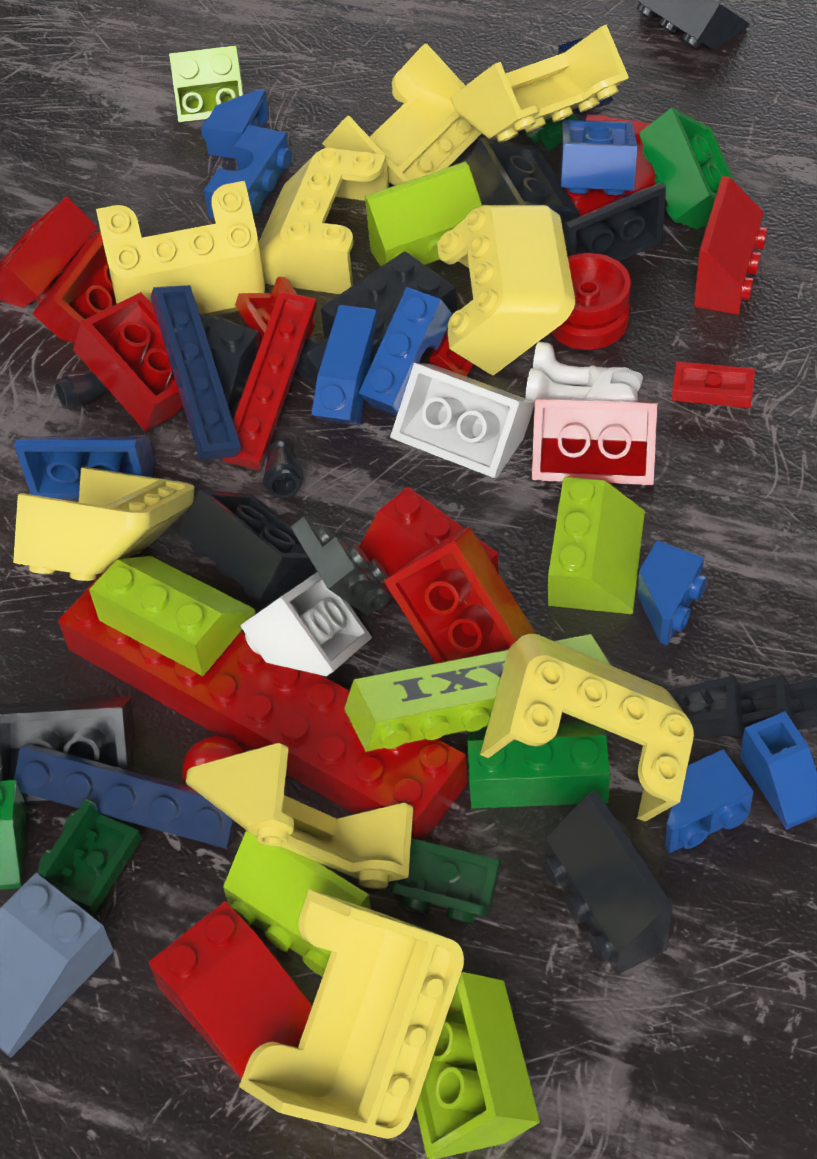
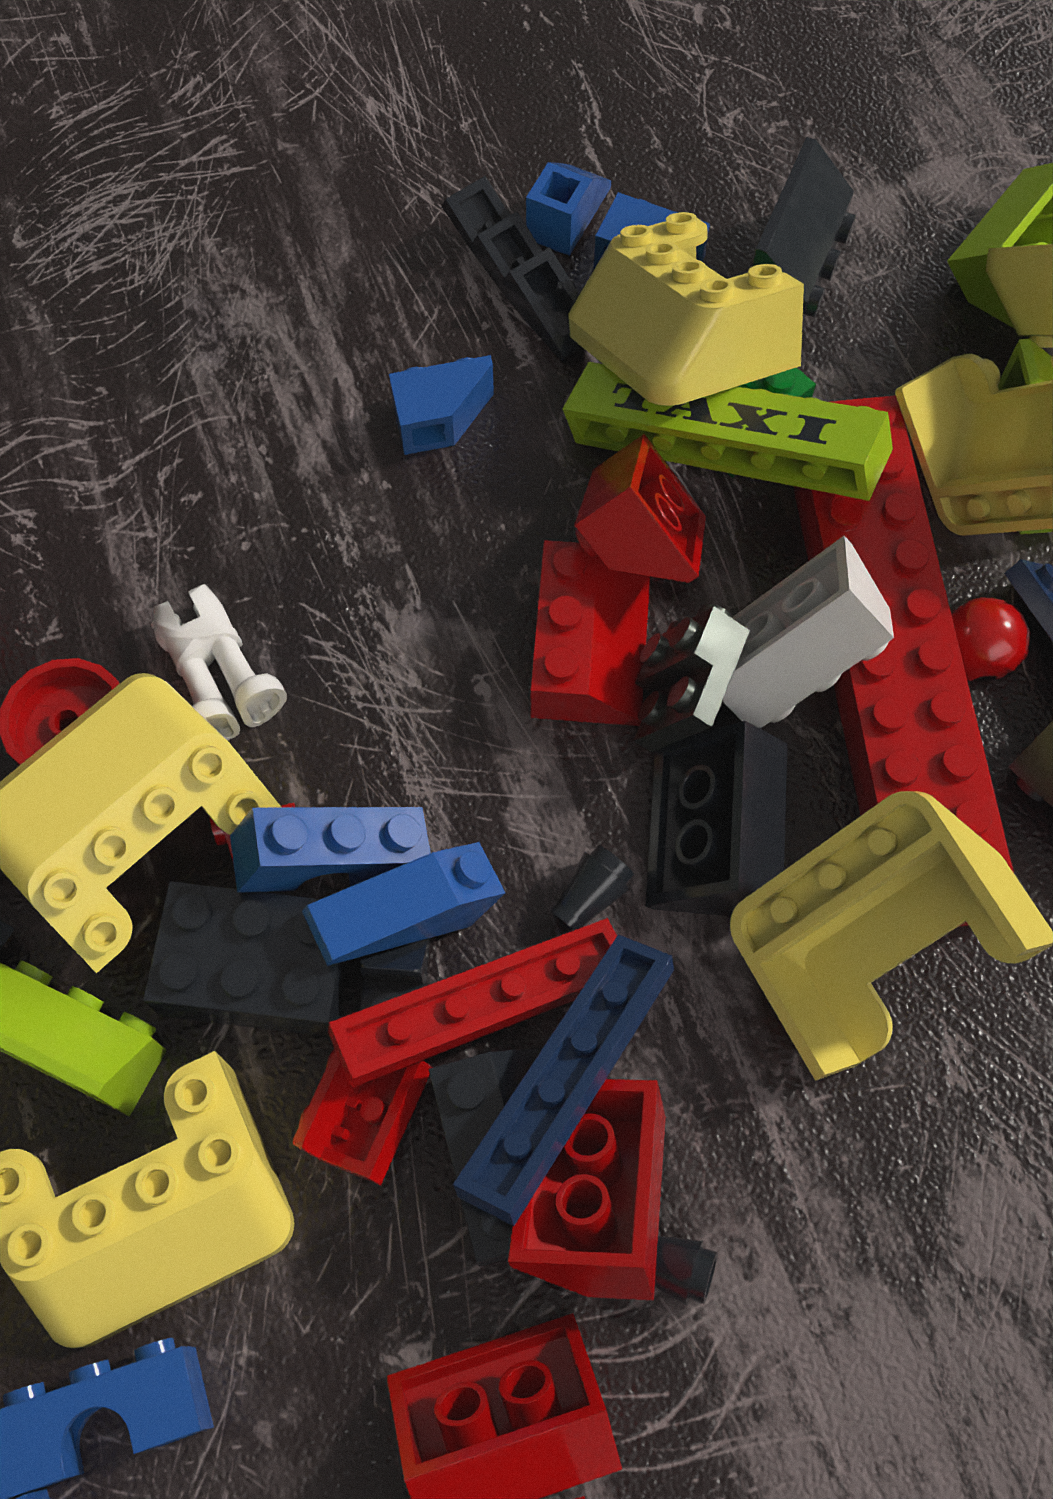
camera: 135 degrees left, 15 degrees up
blue slope [14,436,156,499] -> none
lime slope [89,556,255,676] -> none
light yellow windscreen [96,181,265,316] -> none
white slope [390,363,535,478] -> none
dark green bracket [390,838,502,924] -> none
slope [532,397,657,485] -> none
lime slope [548,477,645,614] -> none
red plate [672,361,755,408] -> none

